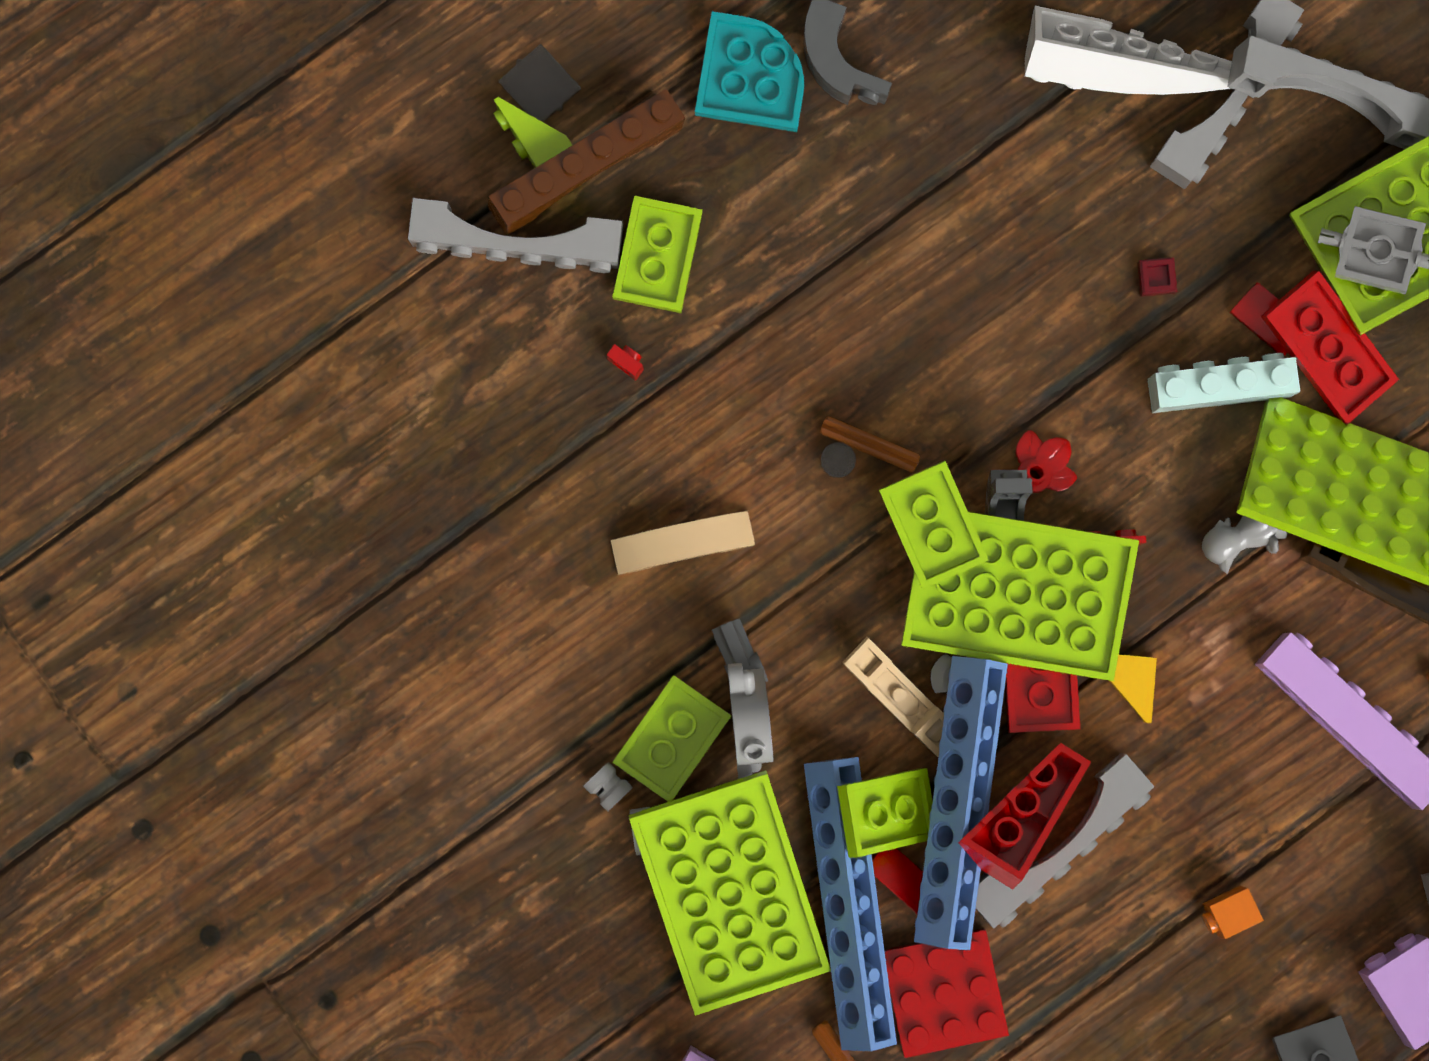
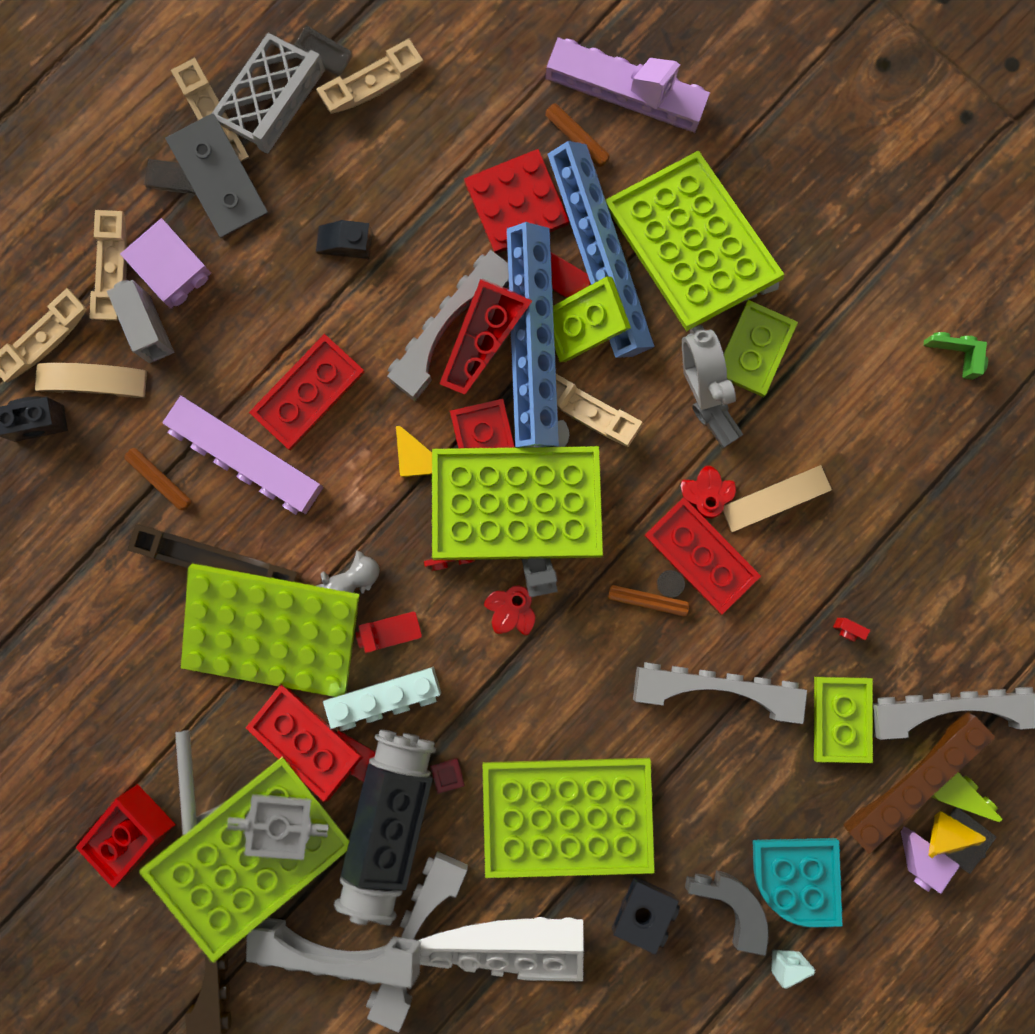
camera: 165 degrees right, 0 degrees up
light grey wheel [583,762,633,812] -> none
lime plate [879,460,989,589] -> none
orange brick [1202,885,1264,939] -> none
none -> red plate [249,334,365,451]
none -> black slope [316,220,373,260]
none -> black brick [334,729,436,925]
none -> red bracket [356,611,422,653]
none -> lime plate [483,758,654,878]
none -> black brick [611,876,680,955]
none -> light grey arch [633,662,807,724]
none -> red plate [644,497,761,615]
none -> red plate [681,465,736,518]
none -> lavender slope [901,827,960,893]
none -> bright green bracket [923,332,988,379]
none -> yellow tile [928,811,986,858]

